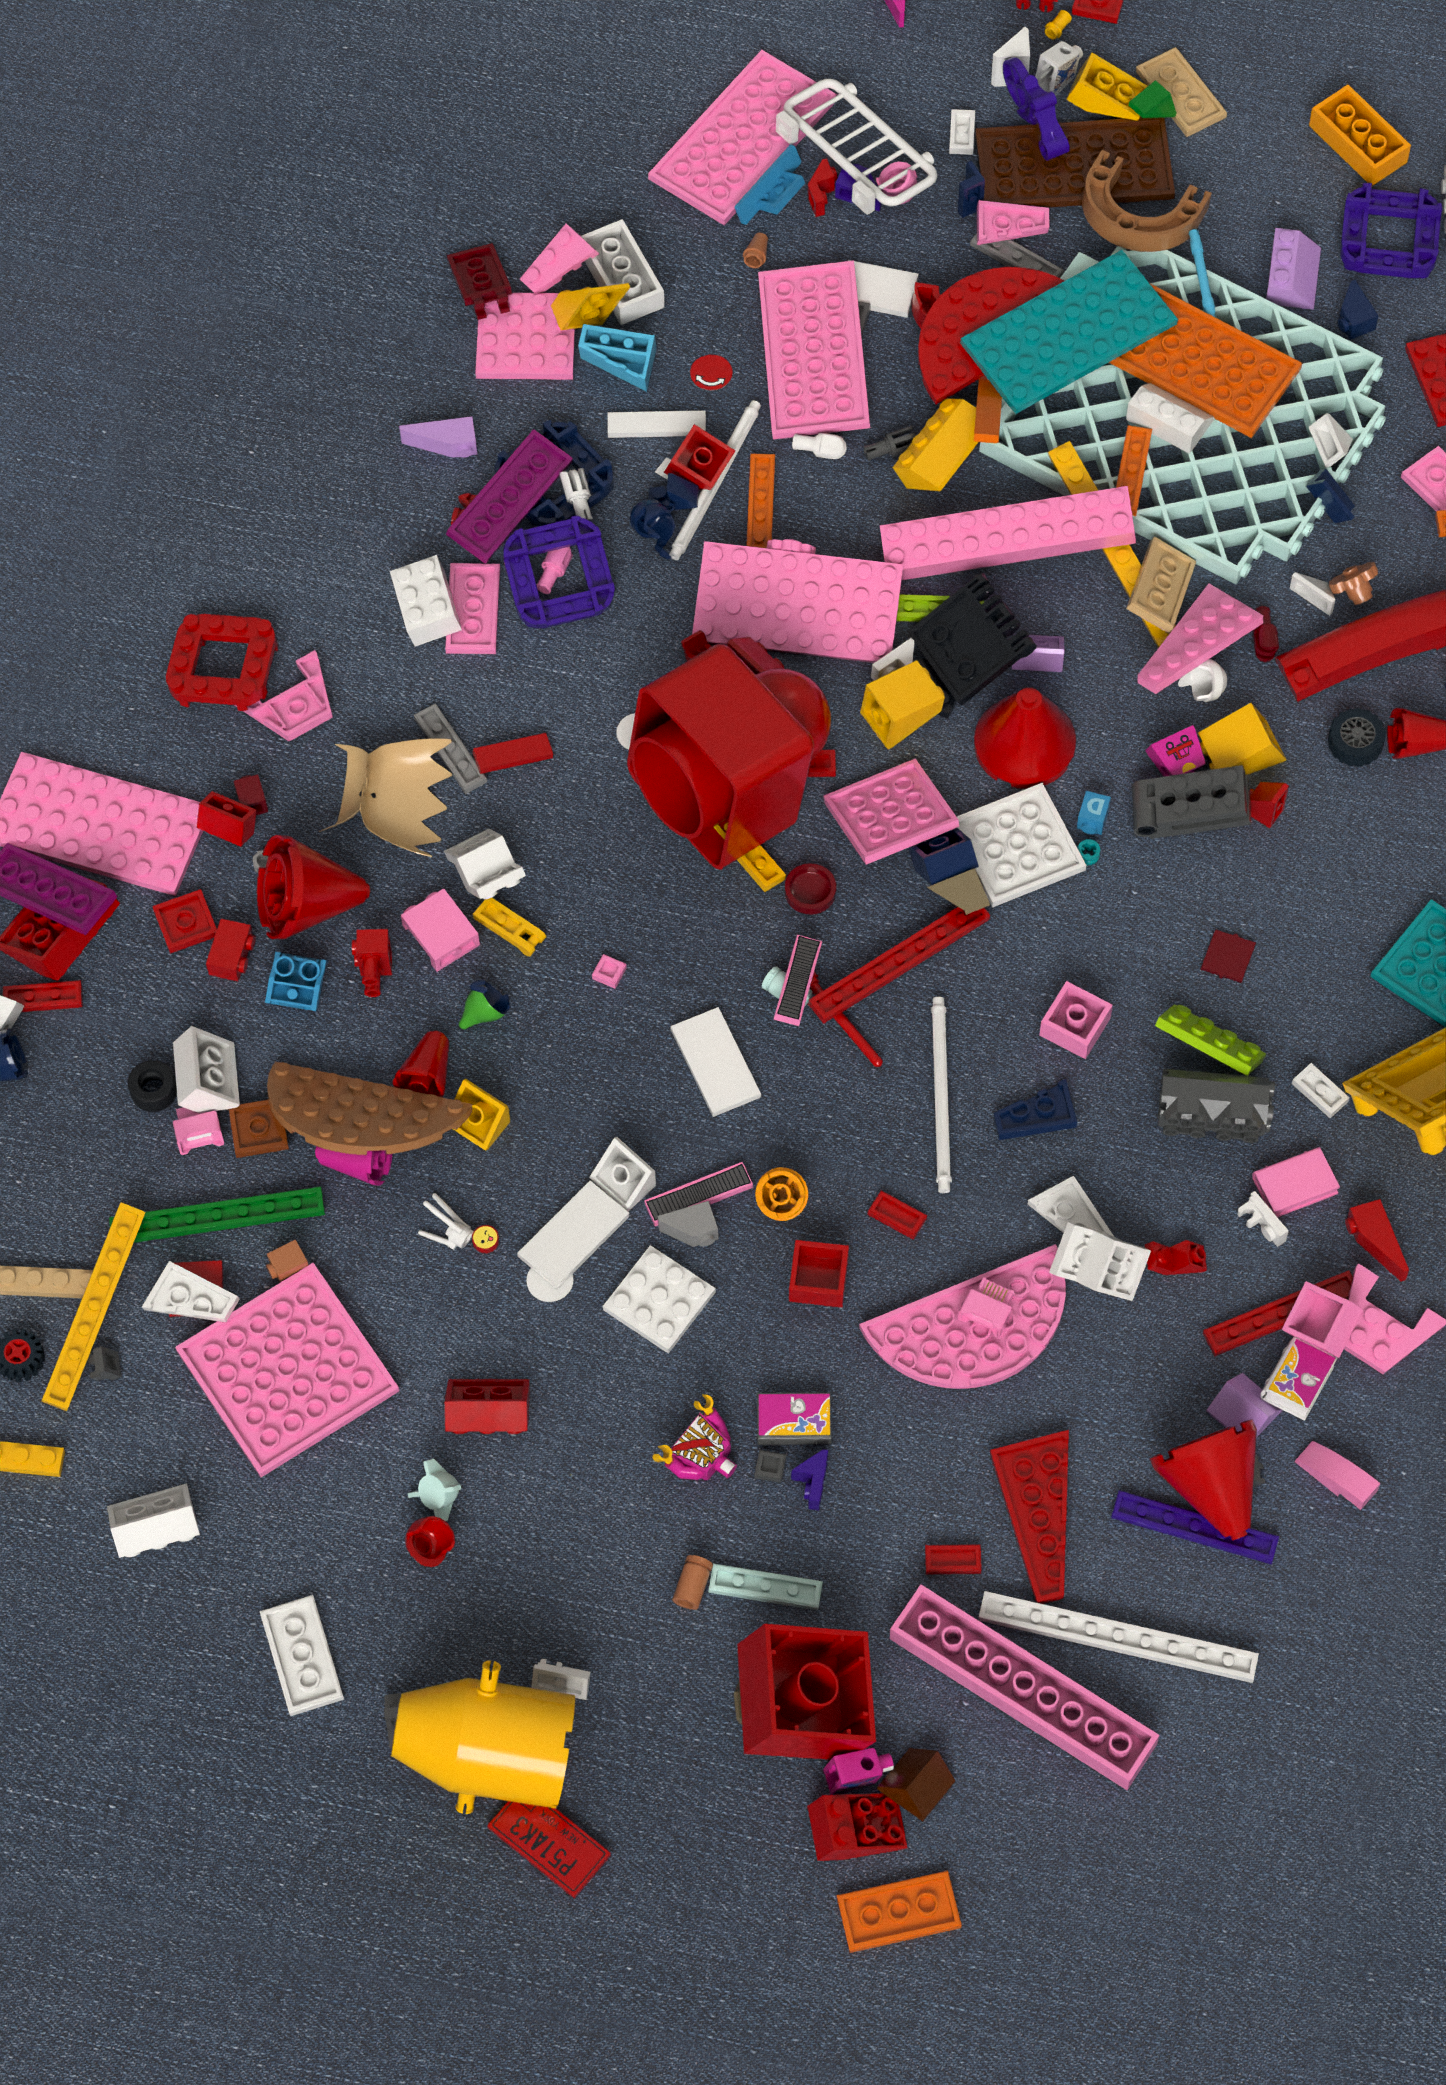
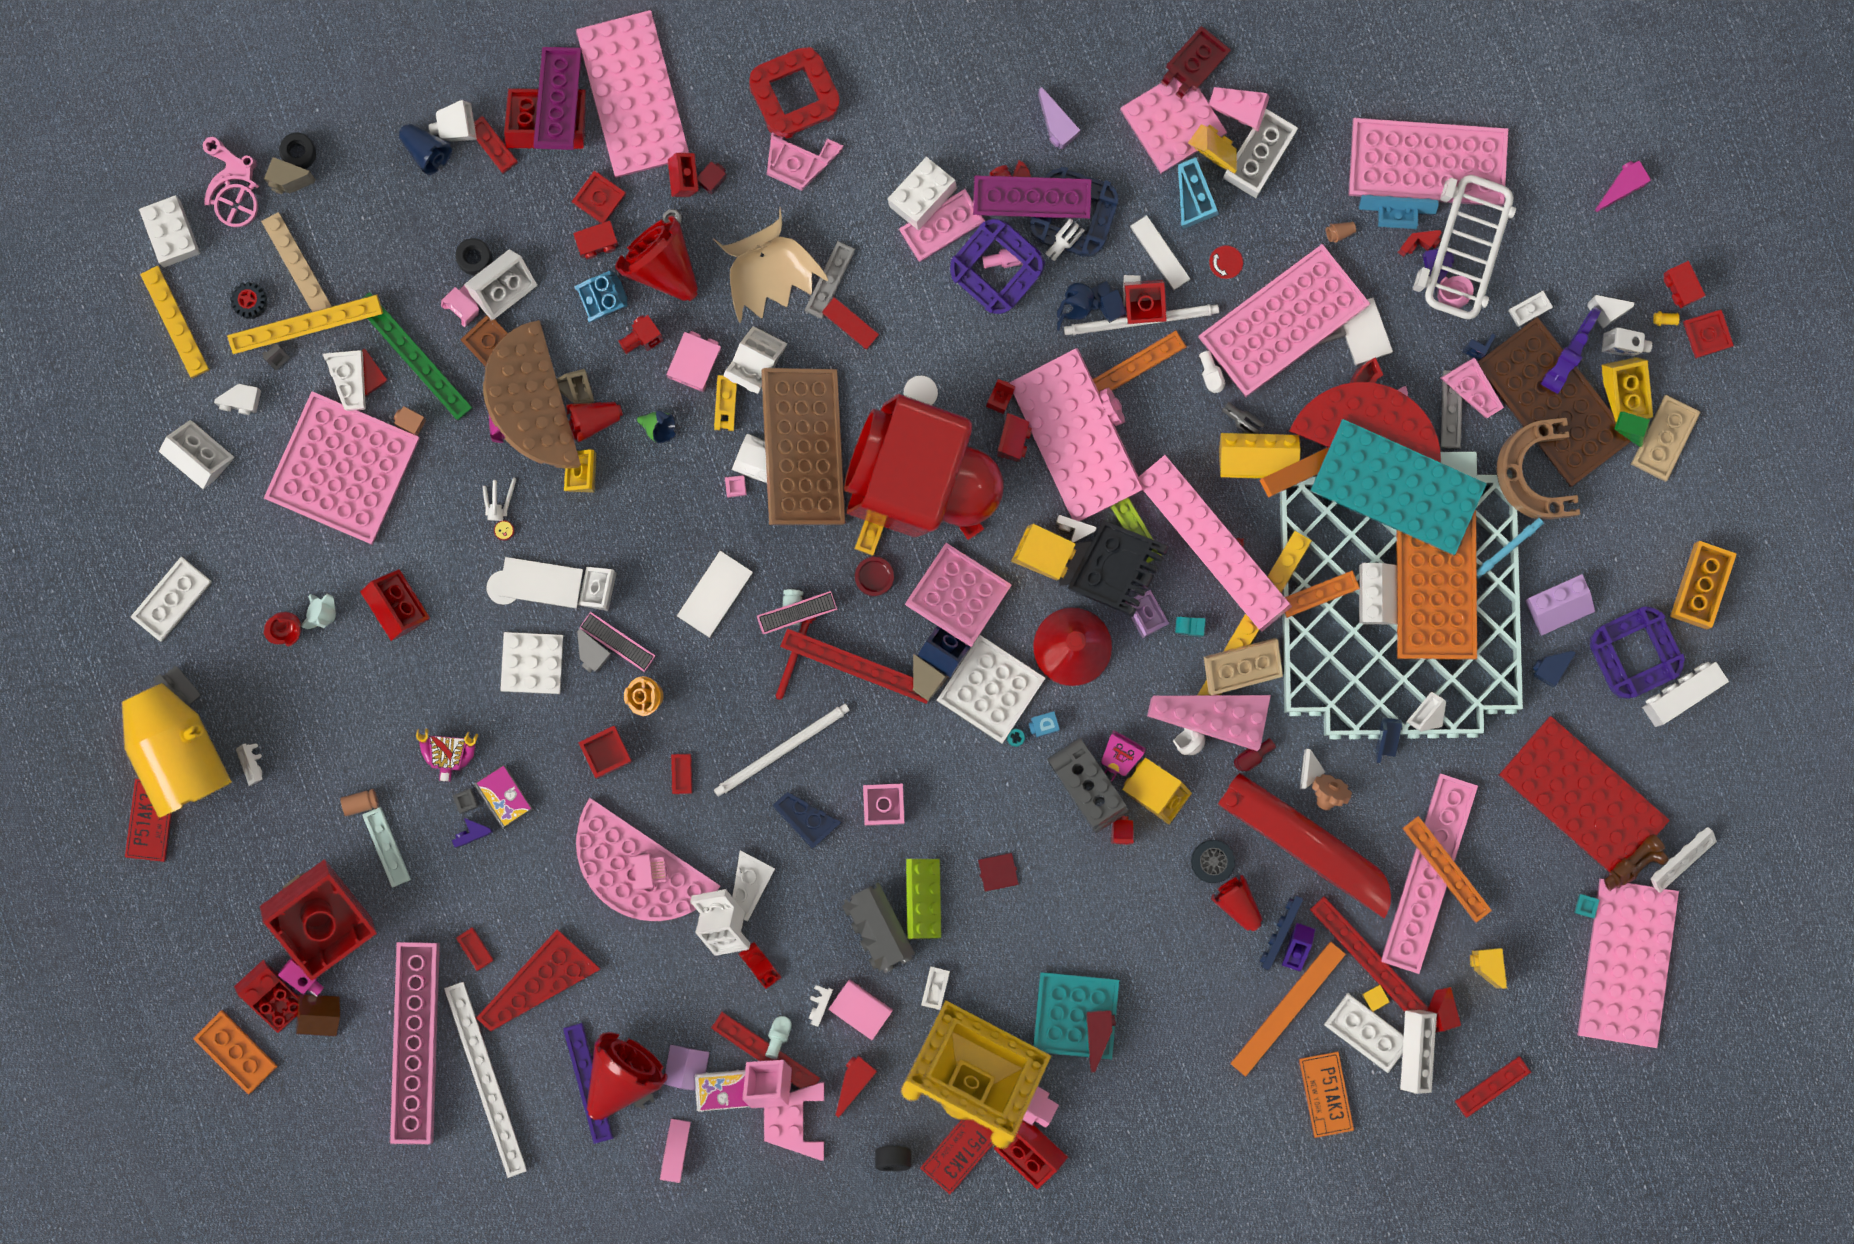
camera: 50 degrees right, 20 degrees up
none -> white slope [214,384,261,415]
none -> dark tan slope [556,369,594,404]
none -> white slope [732,434,767,483]
none -> medium nougat plate [761,368,845,525]
none -> light aqua arm [765,1016,792,1059]
none -> teal leg [1175,617,1205,637]

